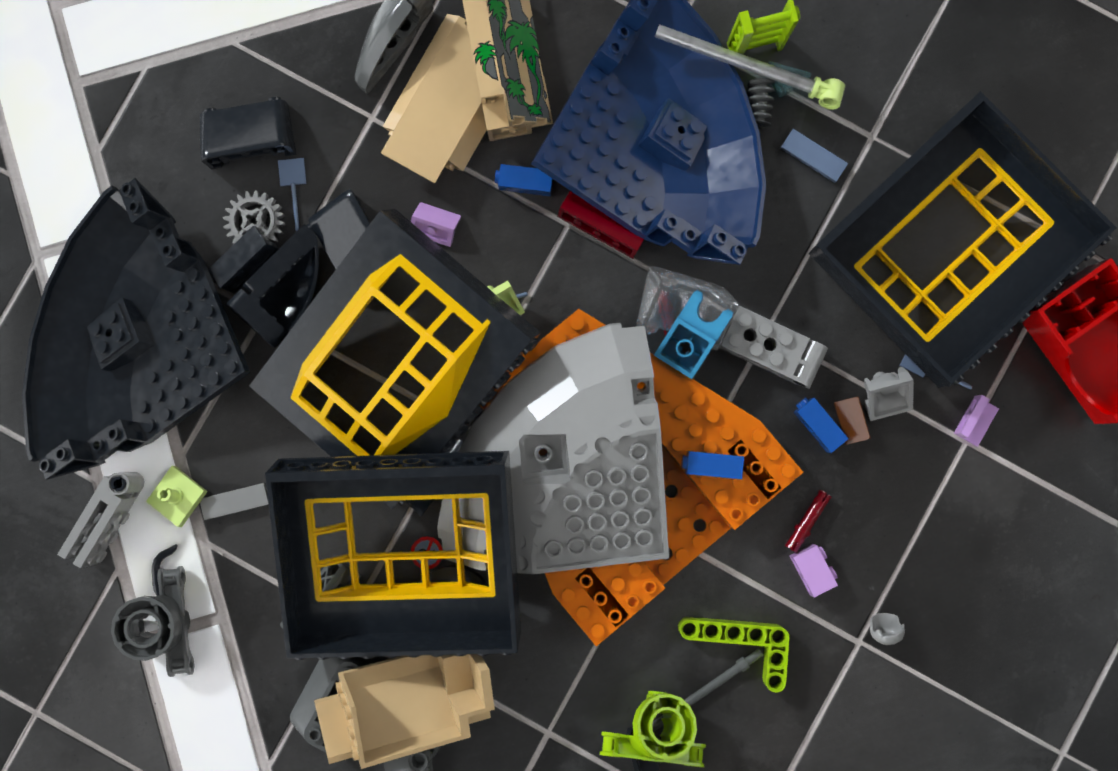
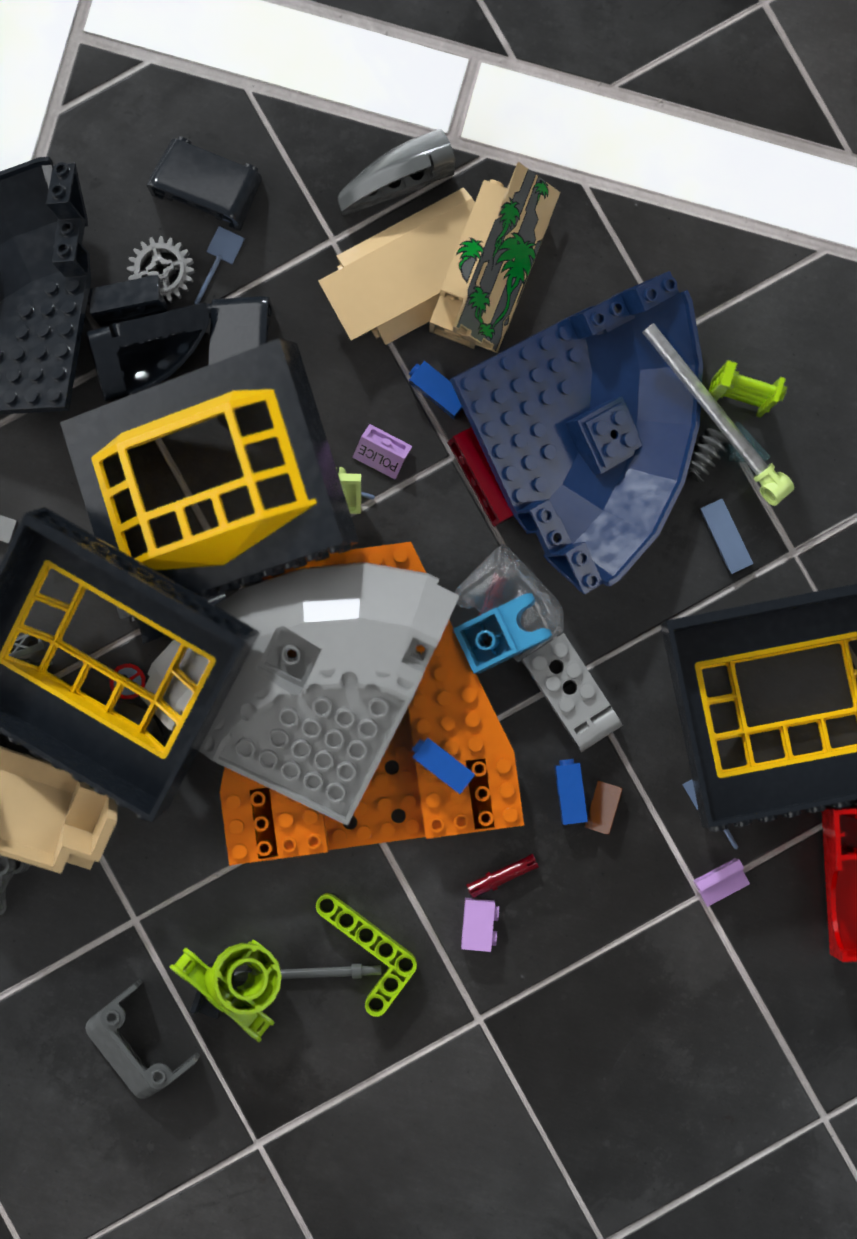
camera: 25 degrees right, 0 degrees up
lavender panel [411,203,461,247] -> none
light grey brick [864,367,914,421] -> none
light grey hair [870,613,905,645] -> none
none -> lavender panel [352,424,412,479]

